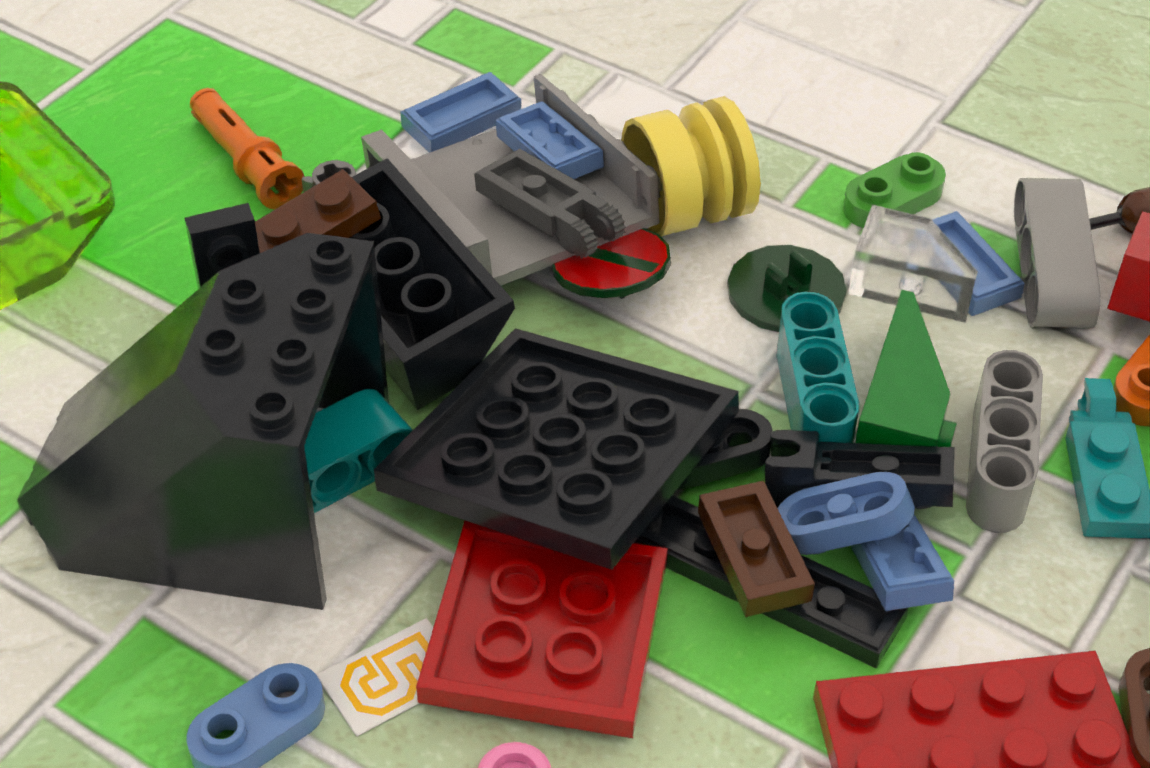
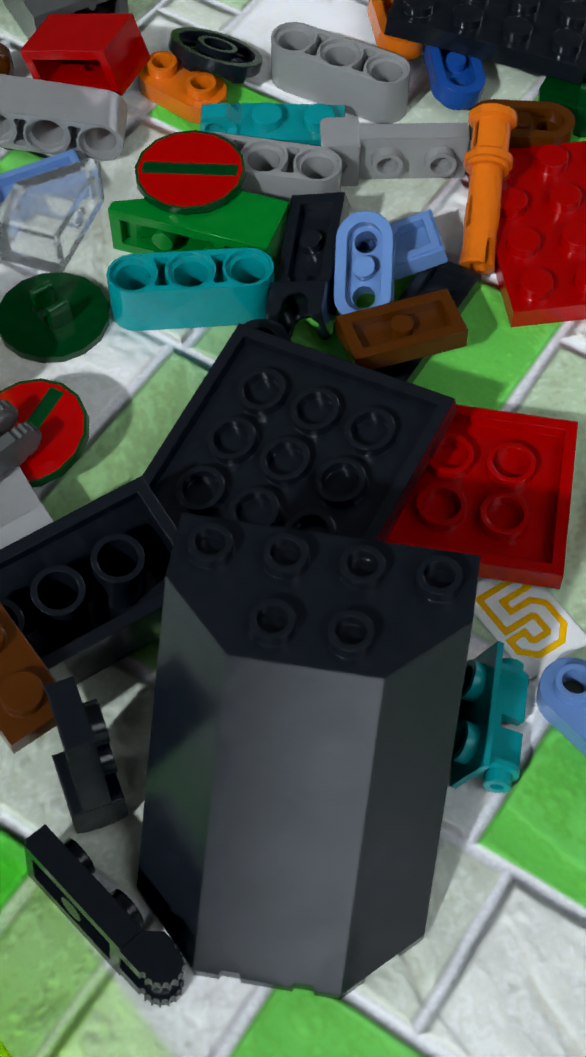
camera: 90 degrees left, 10 degrees up
none -> black hinge [24,824,186,1008]
none -> red piece [135,130,246,215]
none -> light grey plate [320,117,470,186]
none -> teal hinge [449,641,529,793]
none -> orange pin [459,103,518,275]

